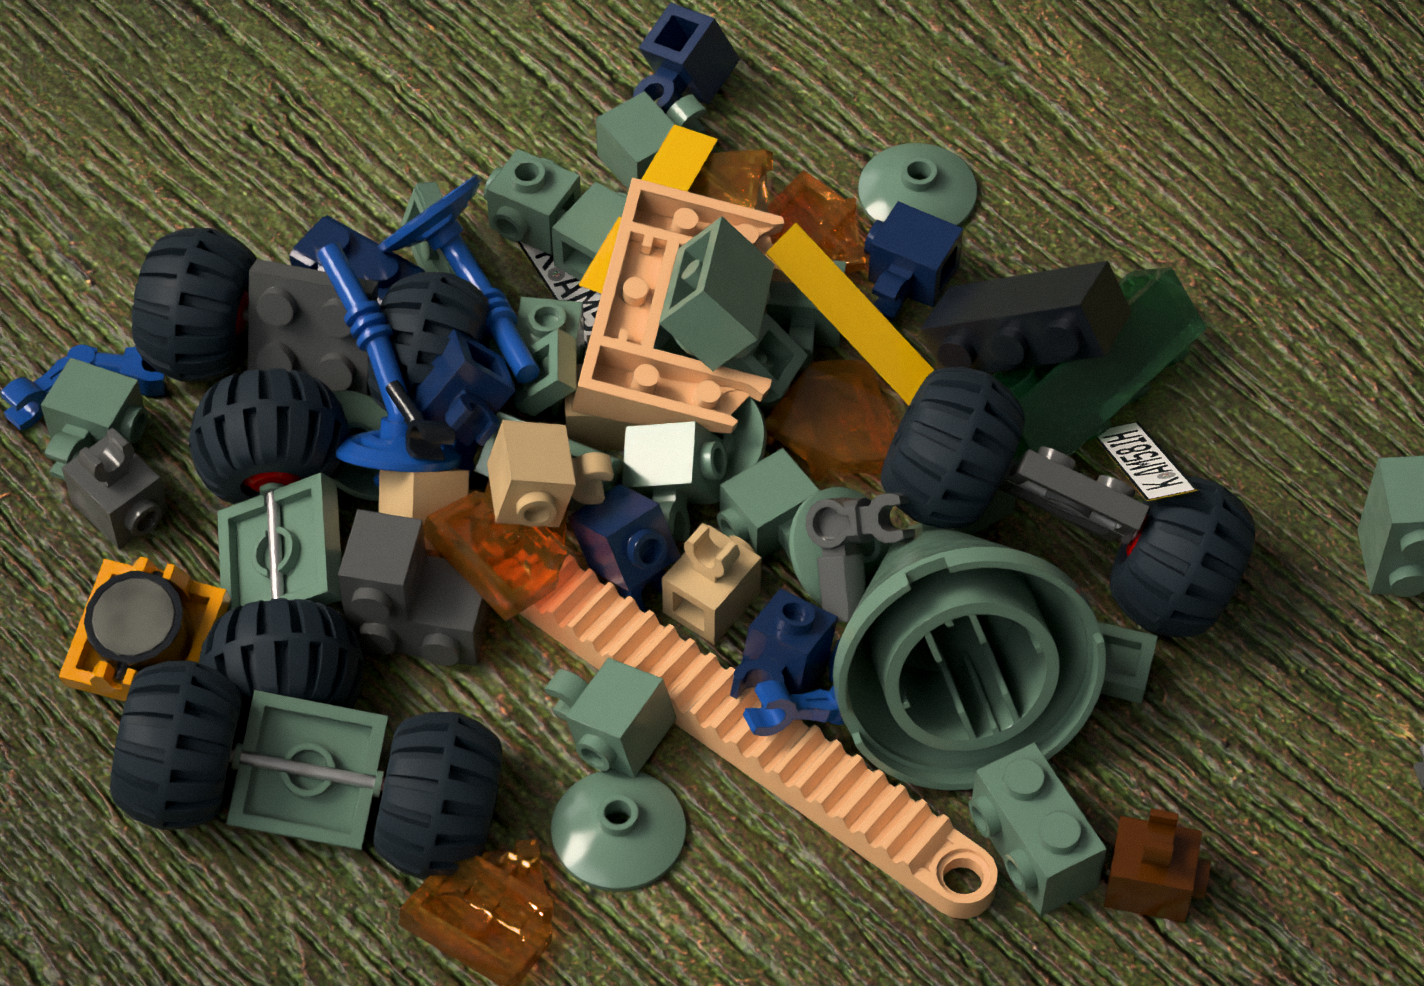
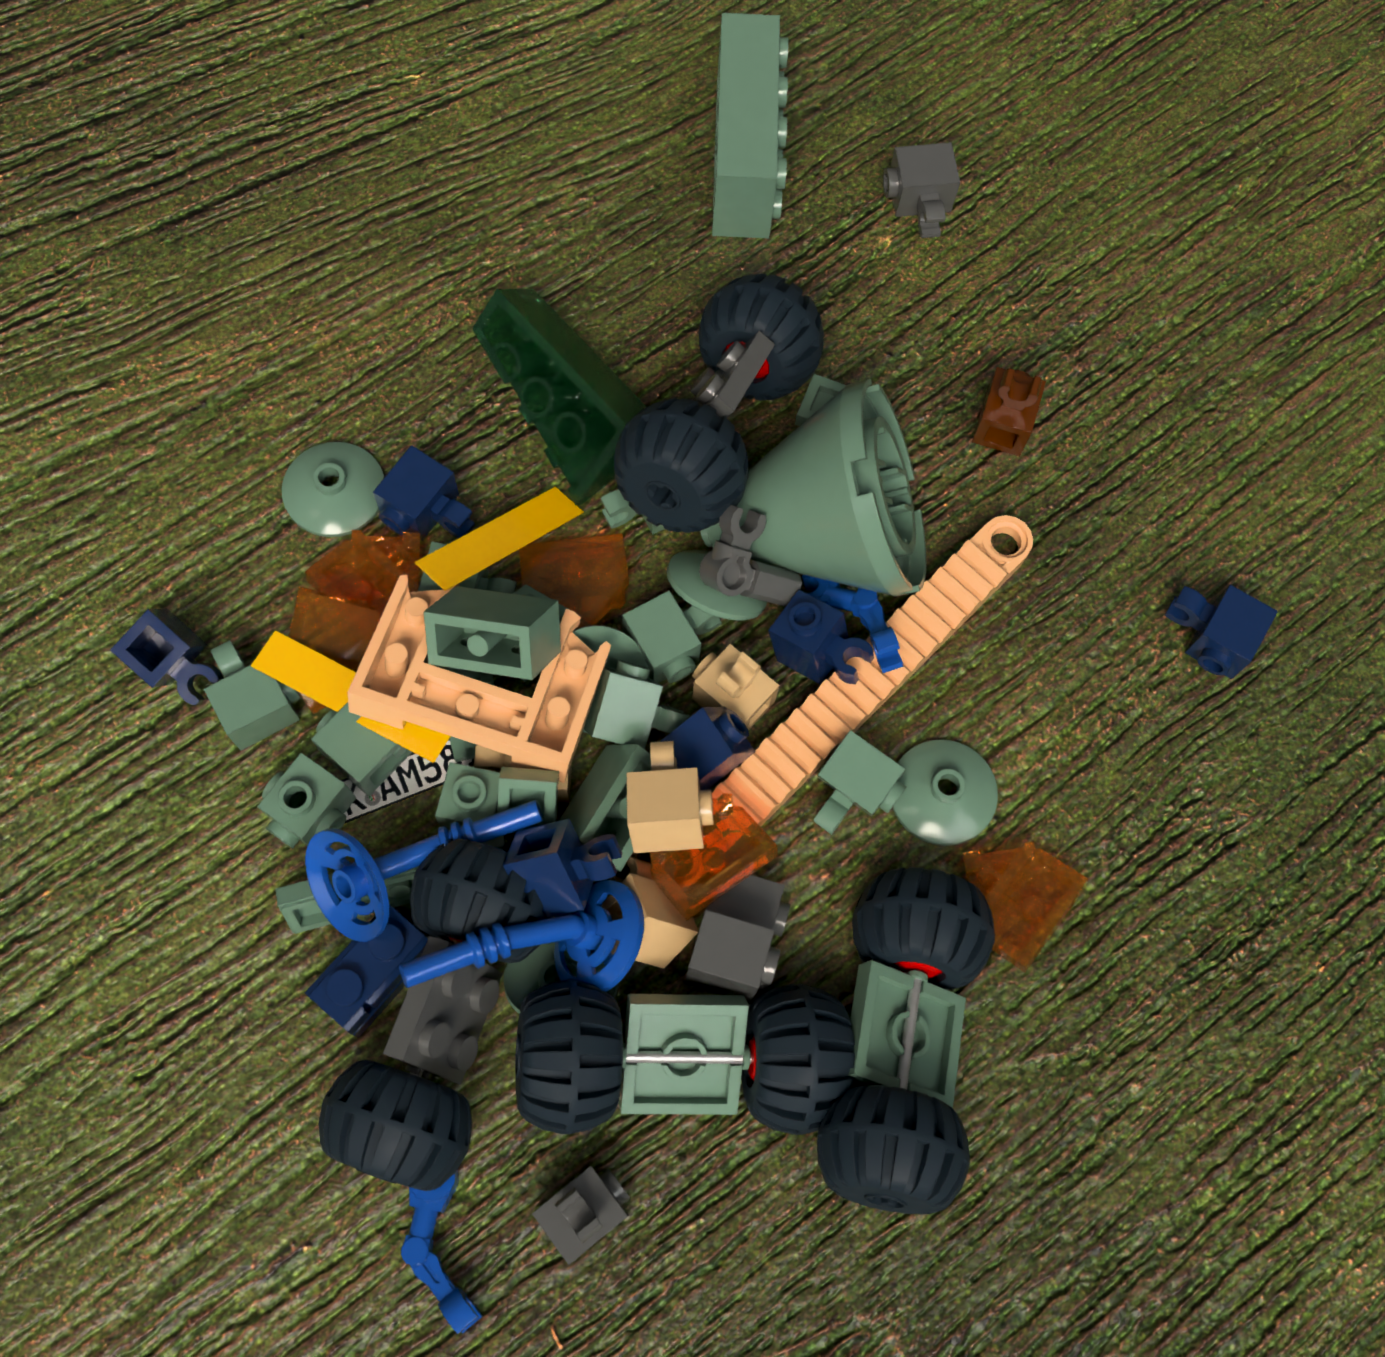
camera: 90 degrees left, 15 degrees up
sand green brick [41,357,148,481] -> none
piece [59,556,231,702] -> none
black hand [385,380,455,461] -> none
black brick [920,261,1132,373] -> none
sand green brick [969,743,1106,916] -> none
sticker [1090,421,1198,501] -> none

